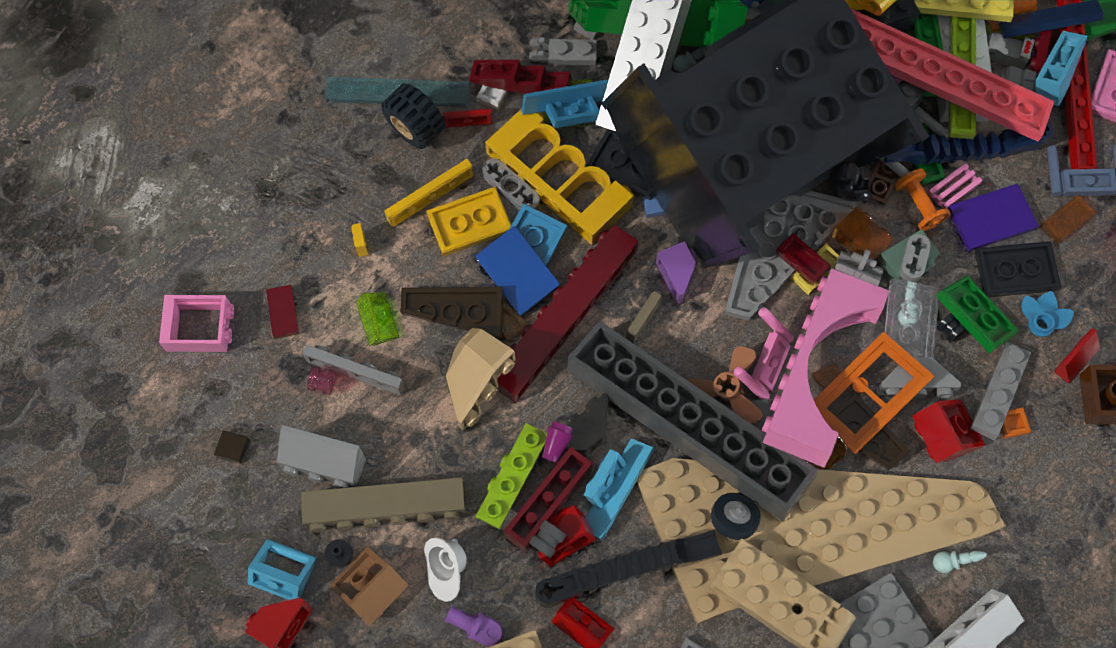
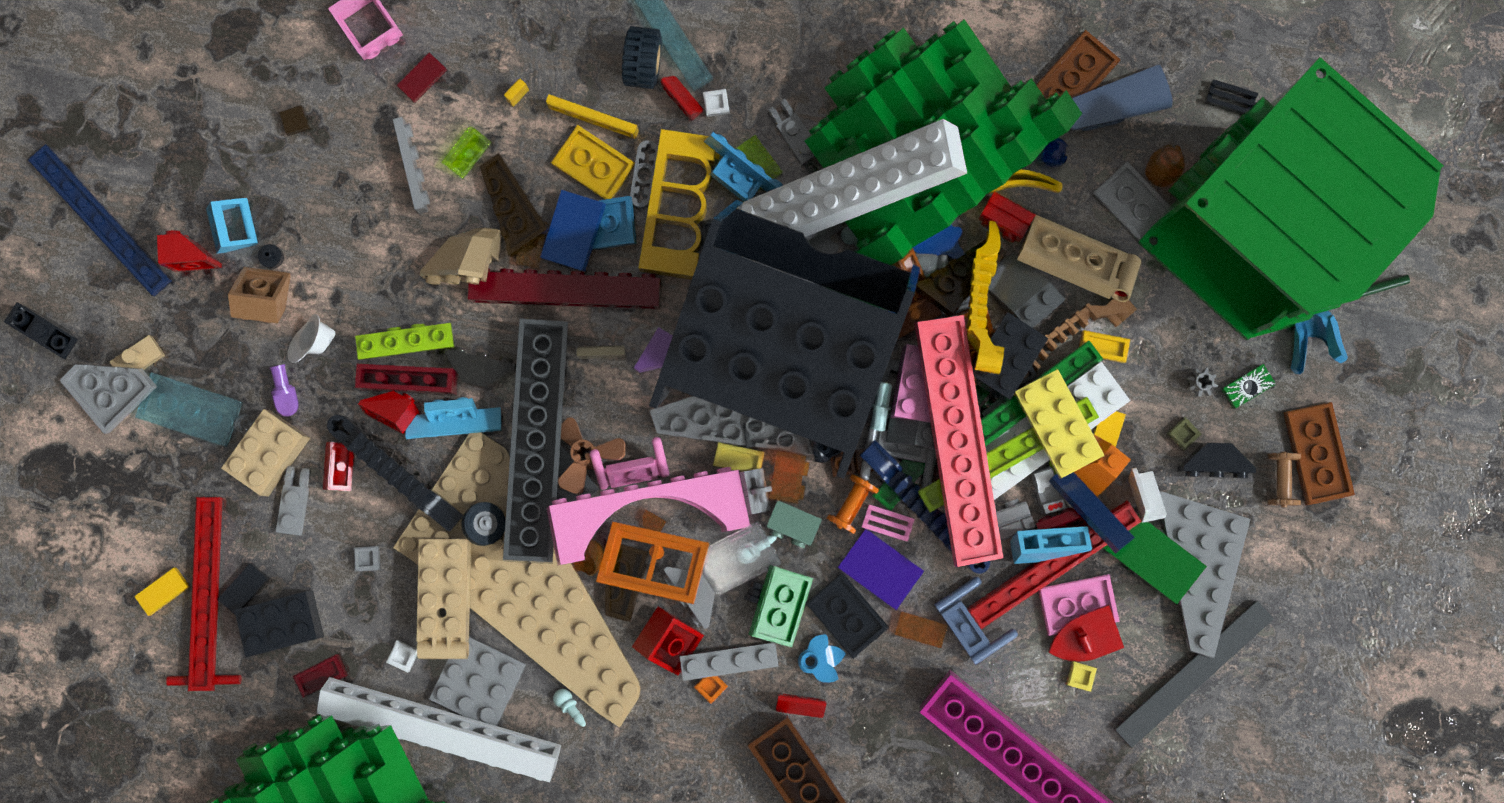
camera: 55 degrees right, 15 degrees up
light grey slope [277,425,367,488] -> none
dark tan brick [301,477,466,532] -> none
clear pink wheel [307,365,336,395] -> none
dark red slope [469,60,572,94] -> none
dark grey wheel [529,520,566,558] -> none
magenta cone [542,421,573,463] -> none
dark red tile [775,233,831,285] -> none
light grey beam [899,234,931,283] -> none

